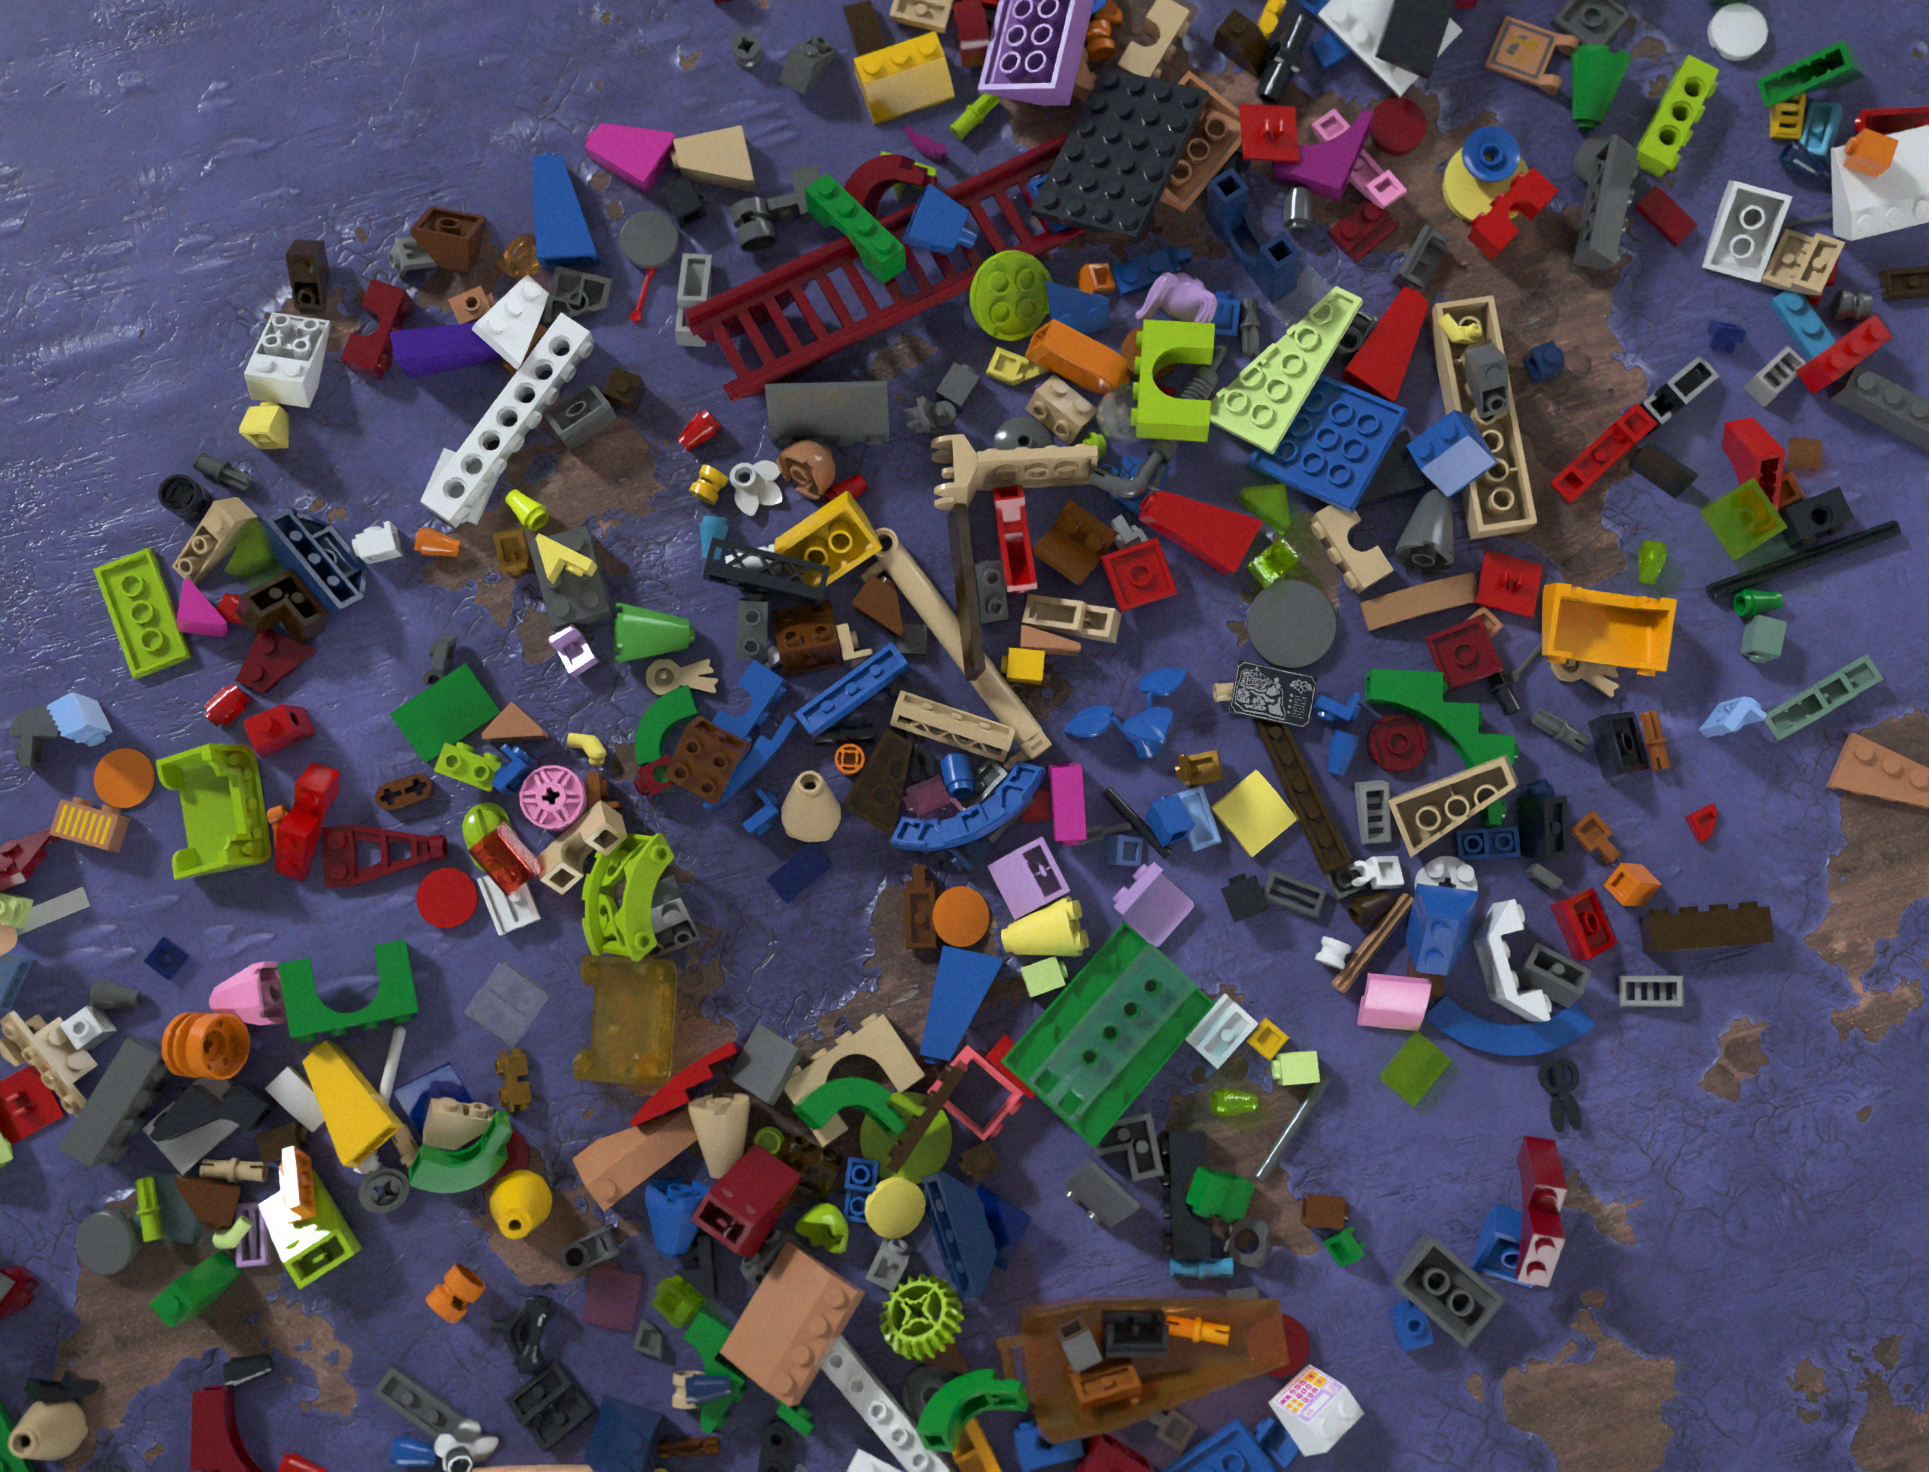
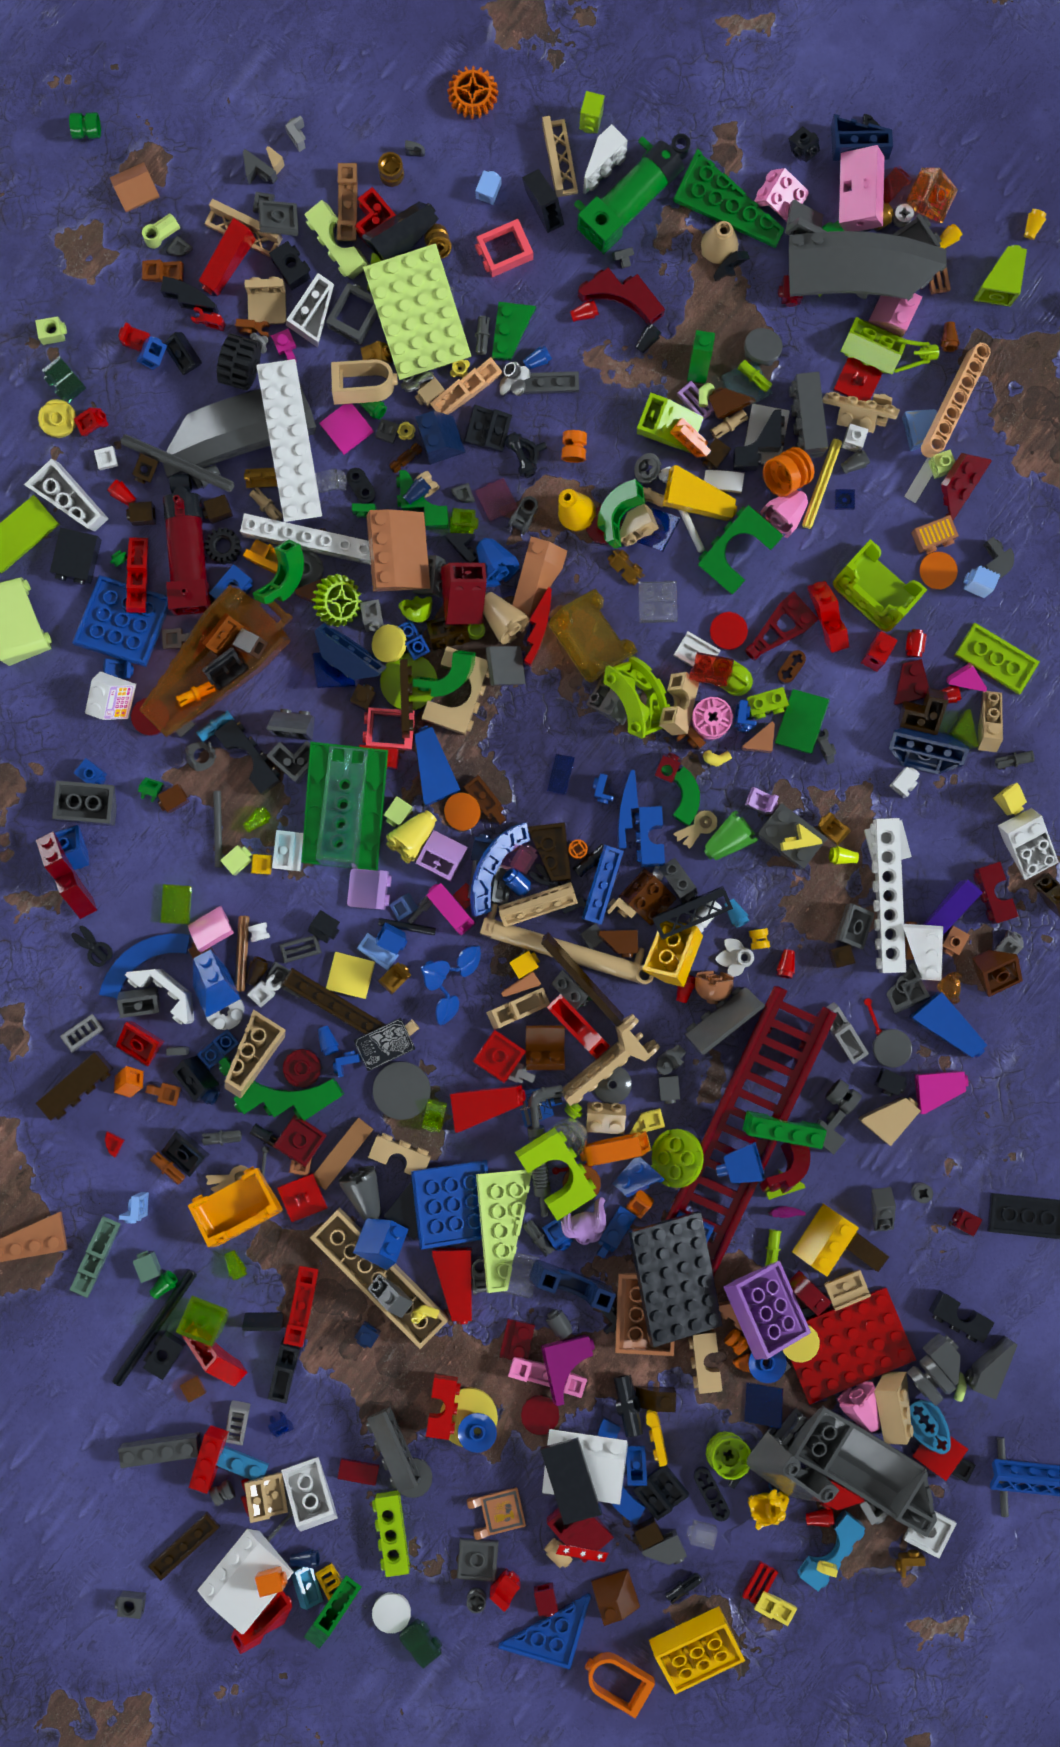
camera: 145 degrees right, 5 degrees up
black wheel [158,474,212,522] -> none
orange hand [267,805,288,849] -> none
orange cone [414,527,461,558] -> none
reddish brown bracket [664,716,752,805] -> none
tan cone [781,771,841,842] -> none
green brick [1185,1166,1256,1223] -> none
clear neon green slope [1236,483,1290,535] -> none
red piece [1239,104,1300,162] -> none
light grey slope [1354,780,1392,845] -> none
dark grey hinge [1392,224,1449,294] -> none
green cone [1571,44,1631,131] -> none
orange slope [1778,471,1806,510] -> none
none -> light yellow axle [802,438,842,529]

